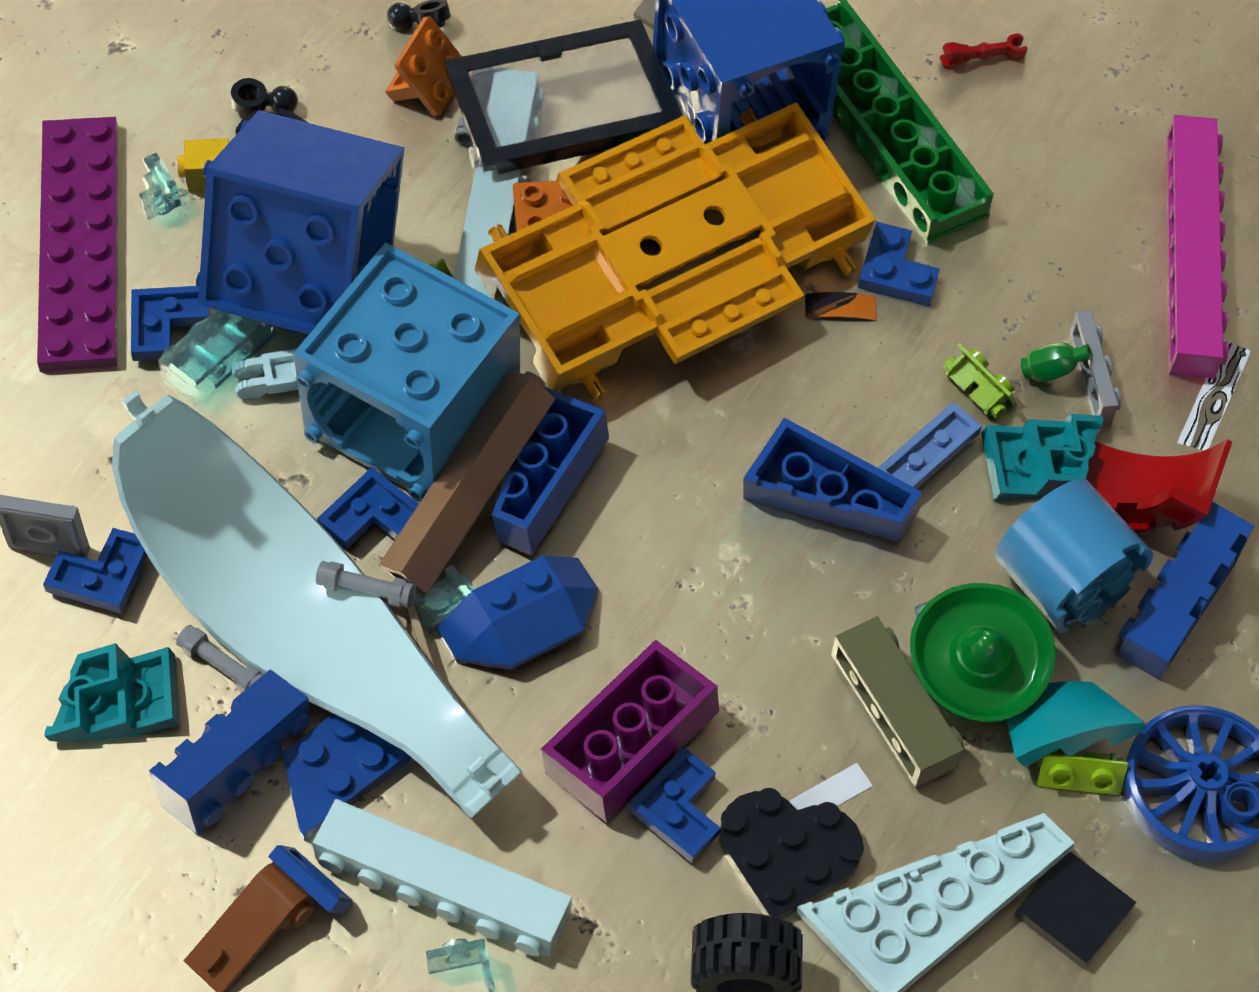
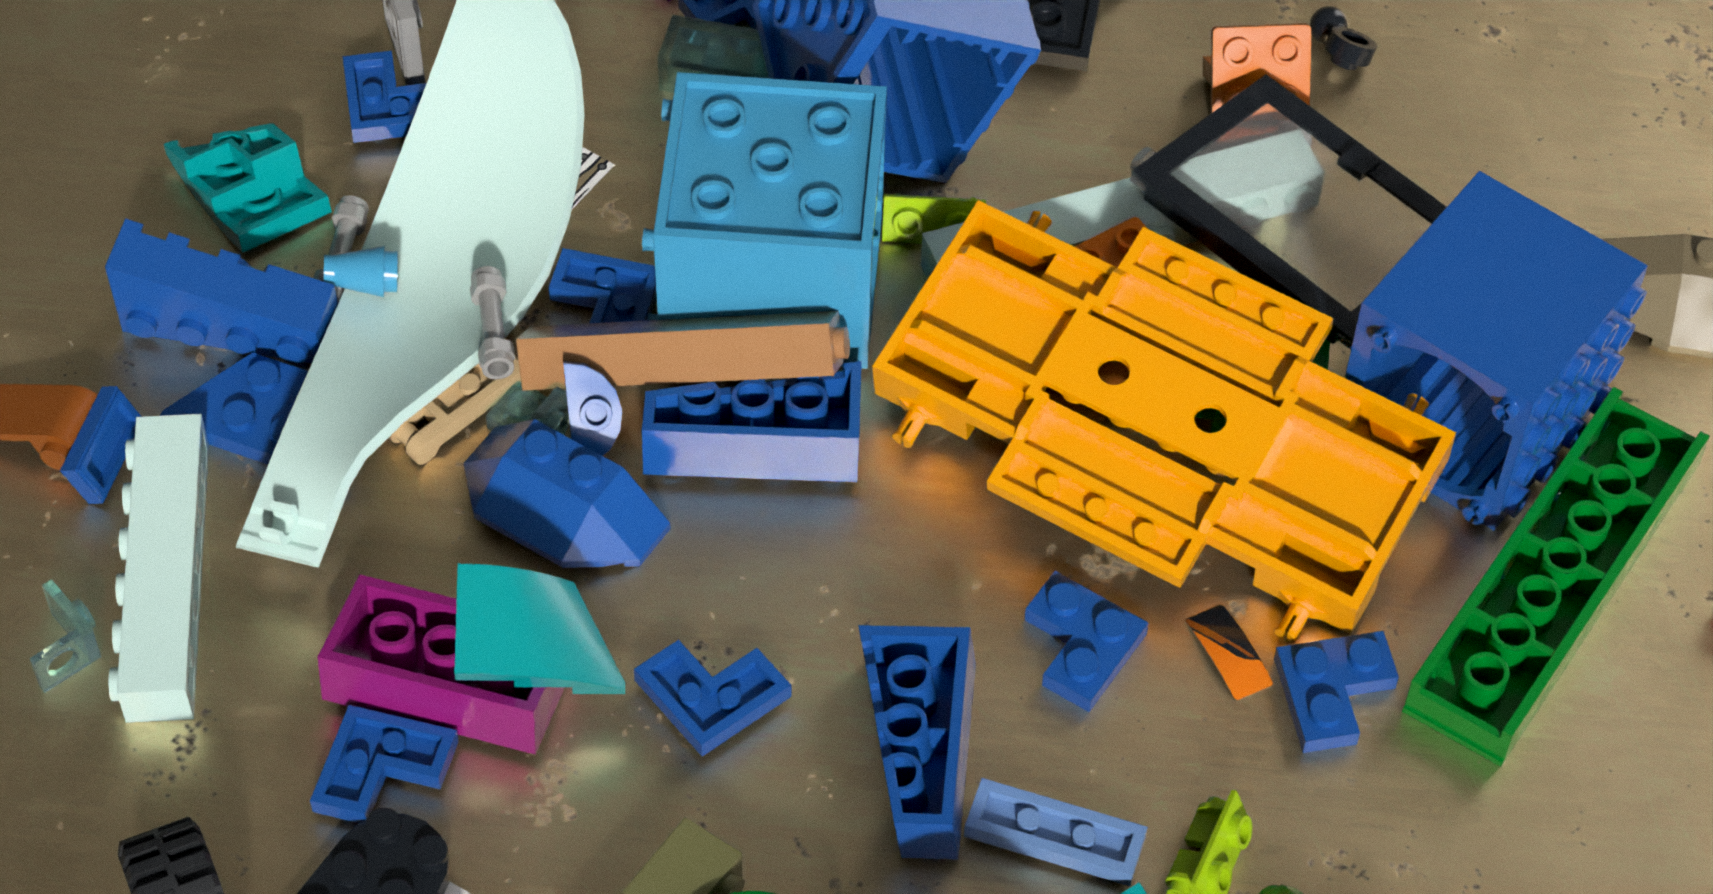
camera: 65 degrees right, 5 degrees down
none -> dark azure cone [324,246,398,297]
none -> teal slope [454,563,625,694]
none -> plate [563,361,622,456]
none -> blue plate [634,639,792,757]
none -> blue plate [1025,571,1149,712]

